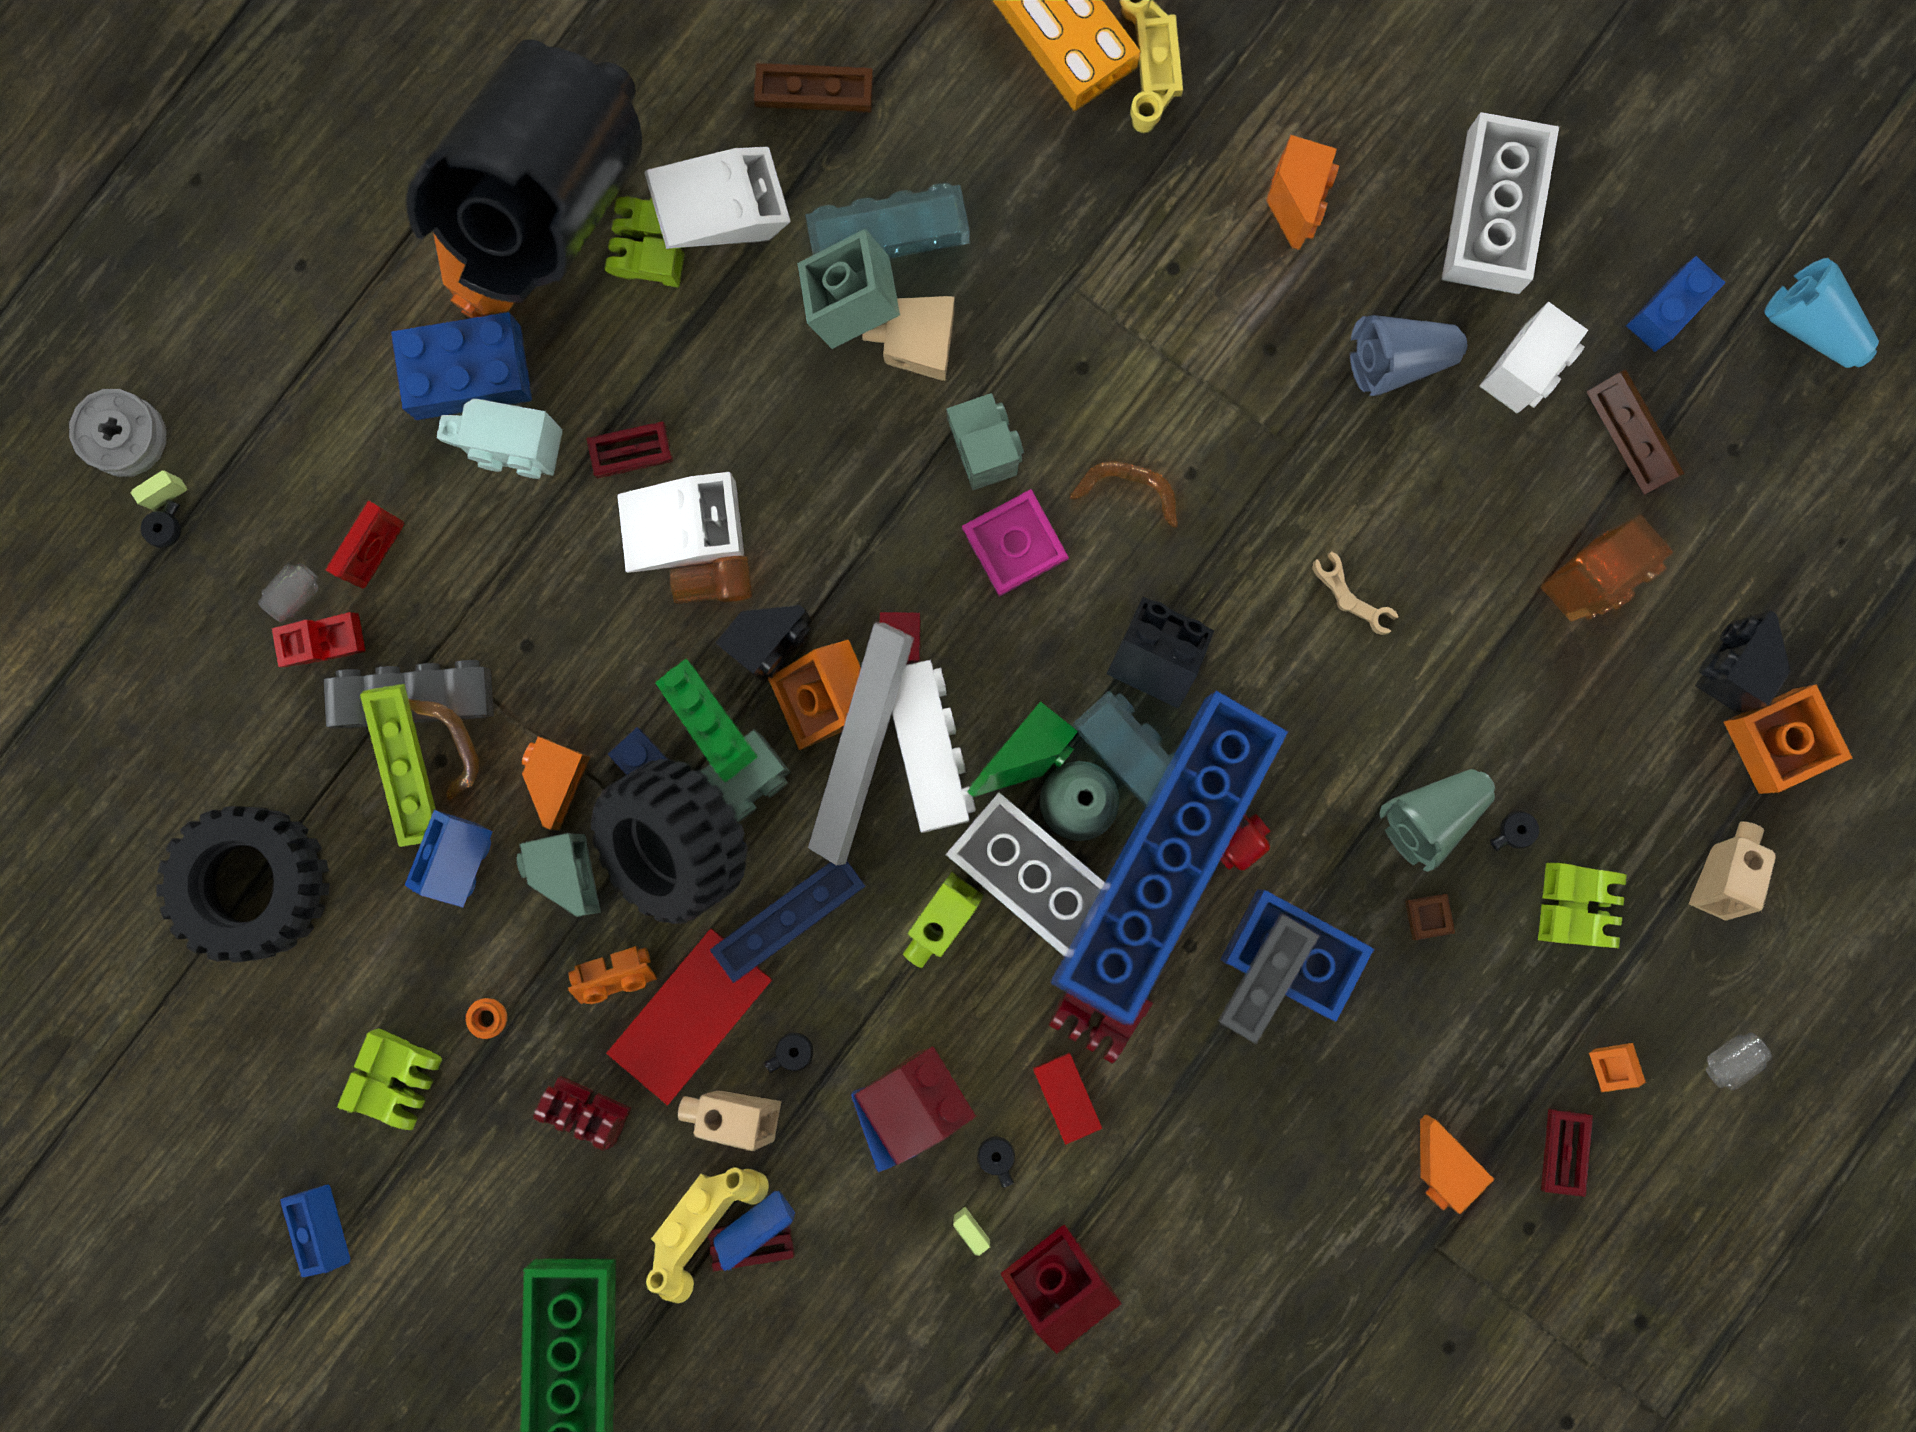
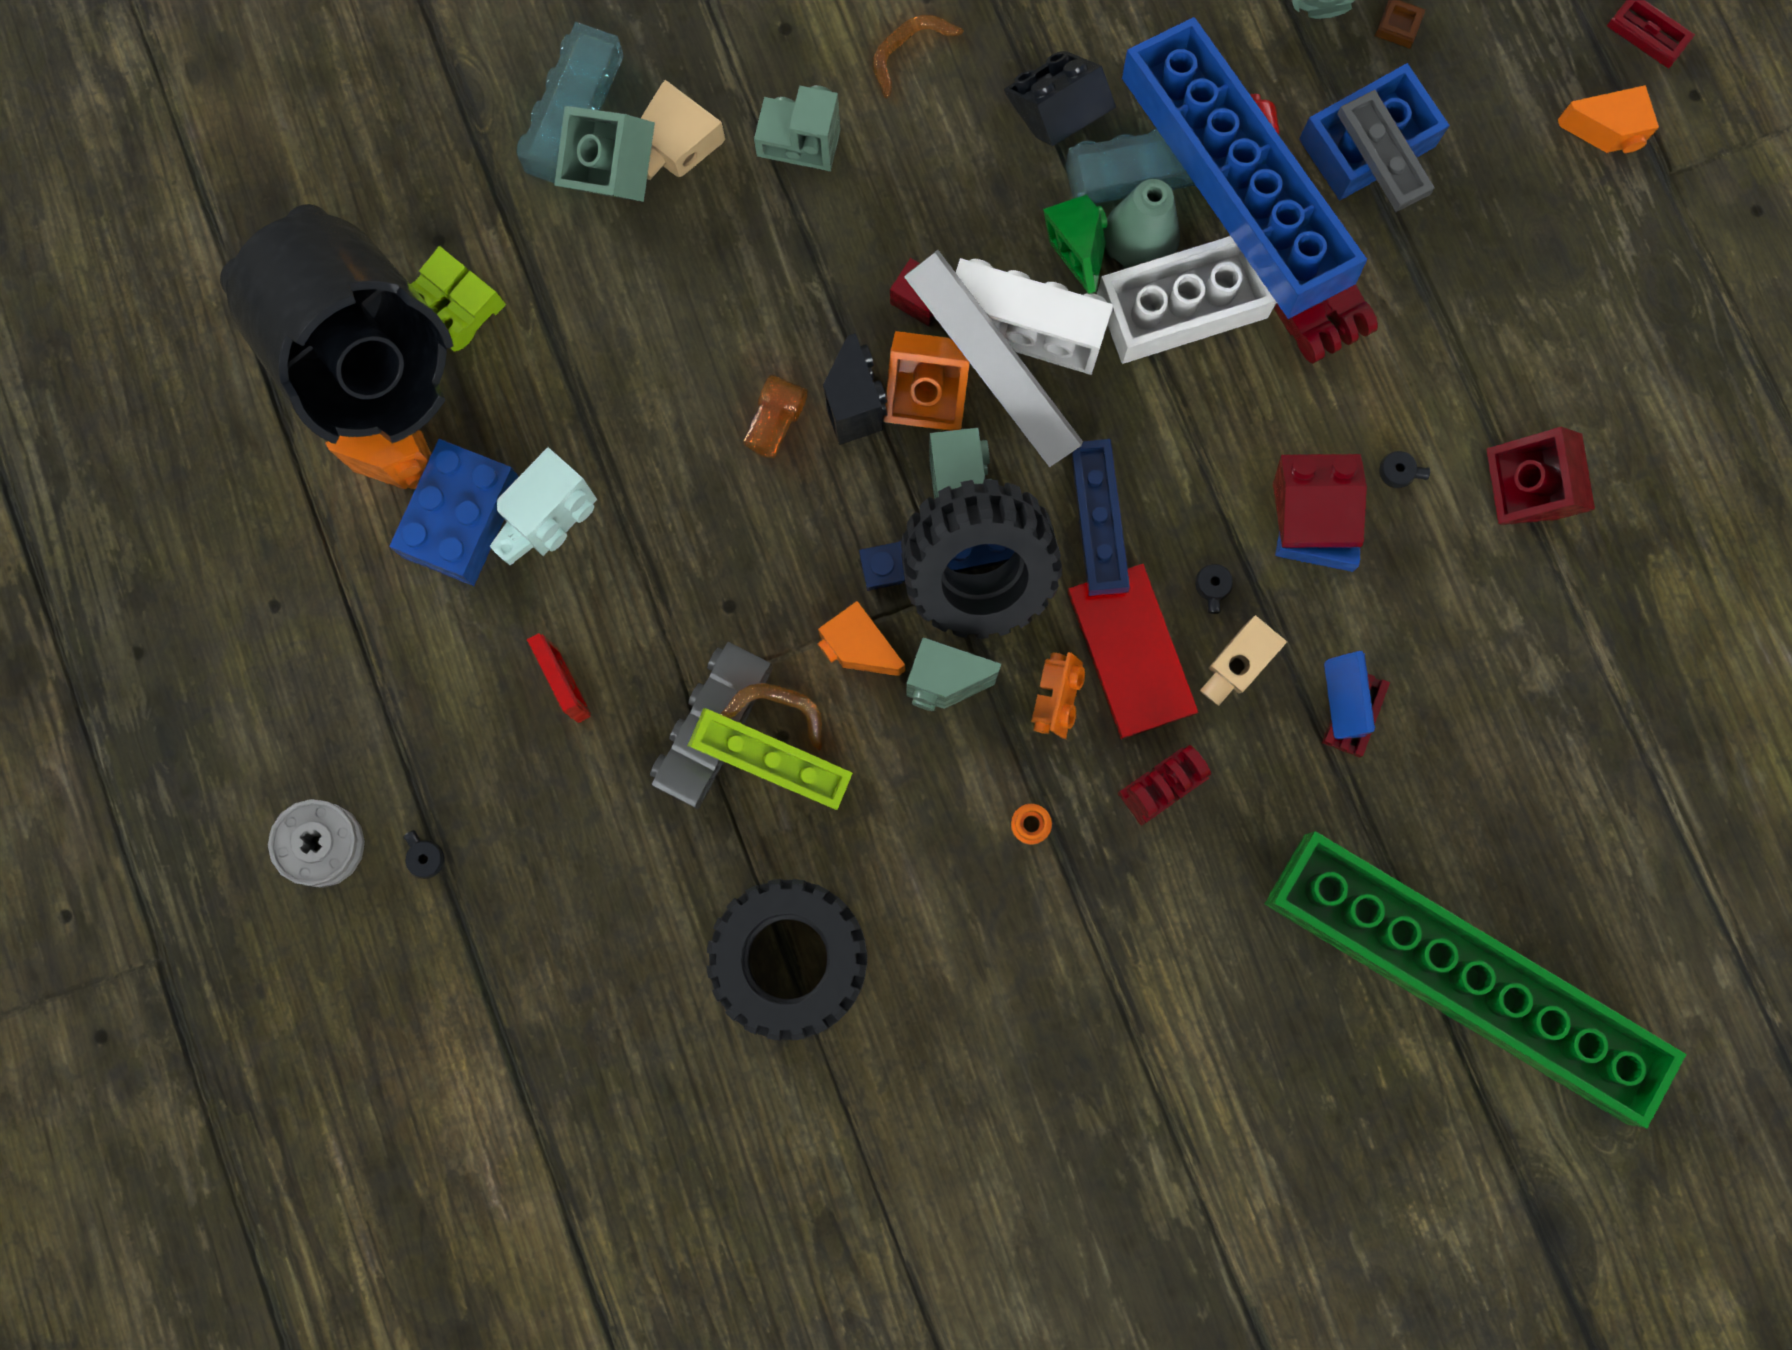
camera: 60 degrees left, 5 degrees down
yellowish green tile [131,470,188,511] -> none
clear brick [258,563,319,622] -> none
red slope [272,612,366,668] -> none
blue slope [280,1185,350,1278] -> none
lime legs [337,1028,442,1130] -> none
blue brick [405,810,493,907] -> none
dark red tile [586,421,673,479] -> none
white slope [617,472,744,573] -> none
white slope [644,147,791,249] -> none
light yellow plate [646,1168,769,1303] -> none
green plate [655,658,758,783] -> none
reddish brown plate [754,63,873,112] -> none
lime torso [903,872,984,968] -> none
yellowish green tile [953,1207,990,1256] -> none
dark pink tile [962,489,1069,597] -> none
red tile [1033,1052,1102,1145] -> none

